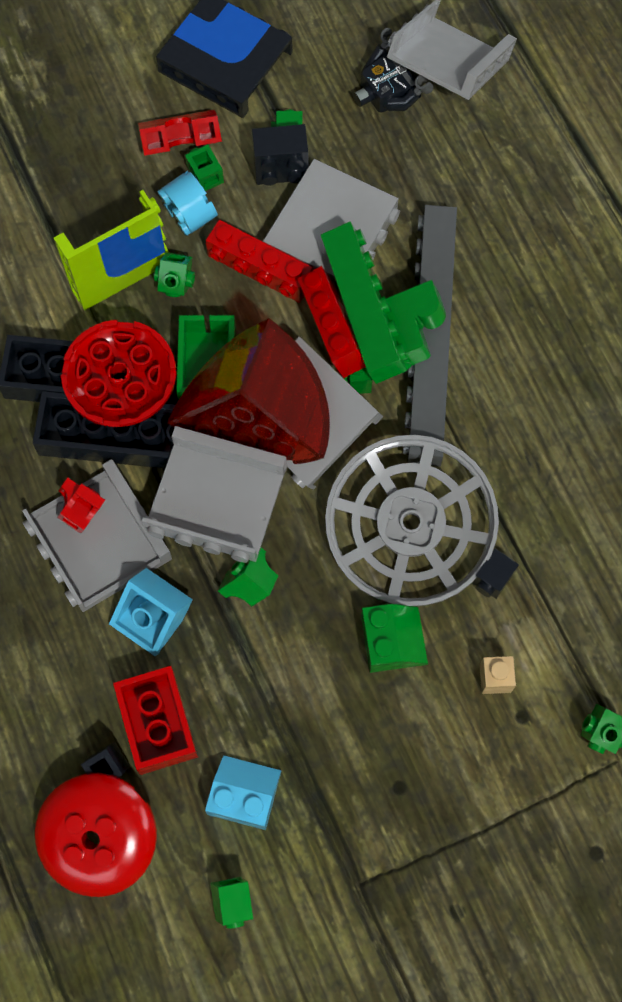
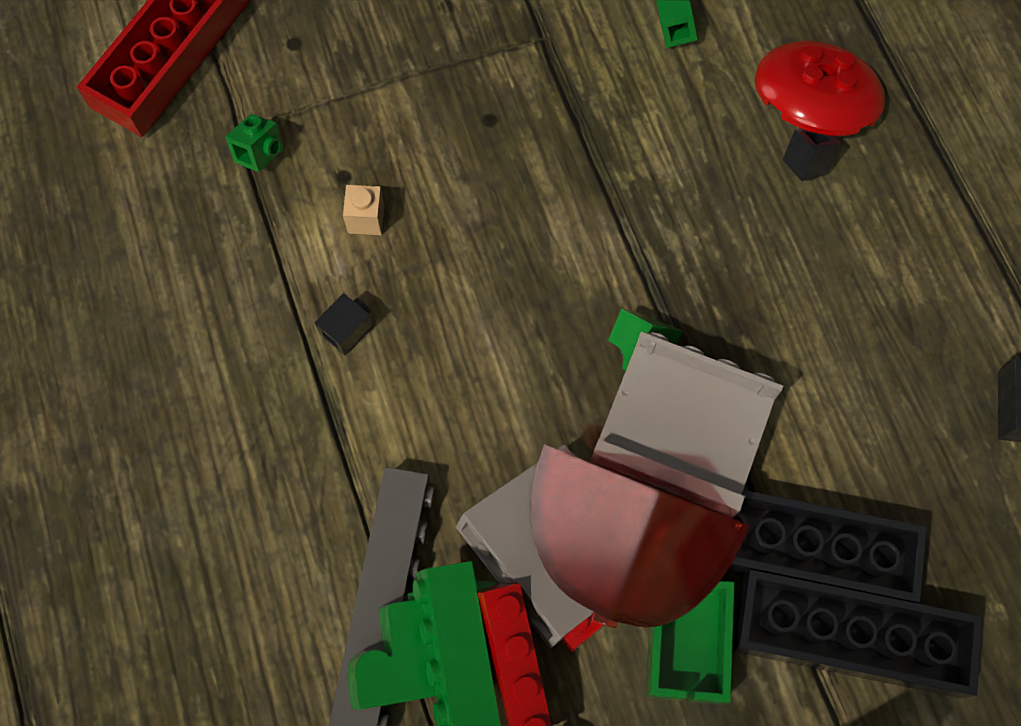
camera: 175 degrees left, 0 degrees up
light grey panel [22,459,172,612] -> none
red brick [57,478,105,534] -> none
red brick [61,320,176,427] -> none
medium azure slope [109,568,193,656] -> none
red brick [113,666,198,775] -> none
medium azure slope [205,755,281,830] -> none
light grey dish [325,435,499,606] -> none
green slope [361,604,428,673] -> none

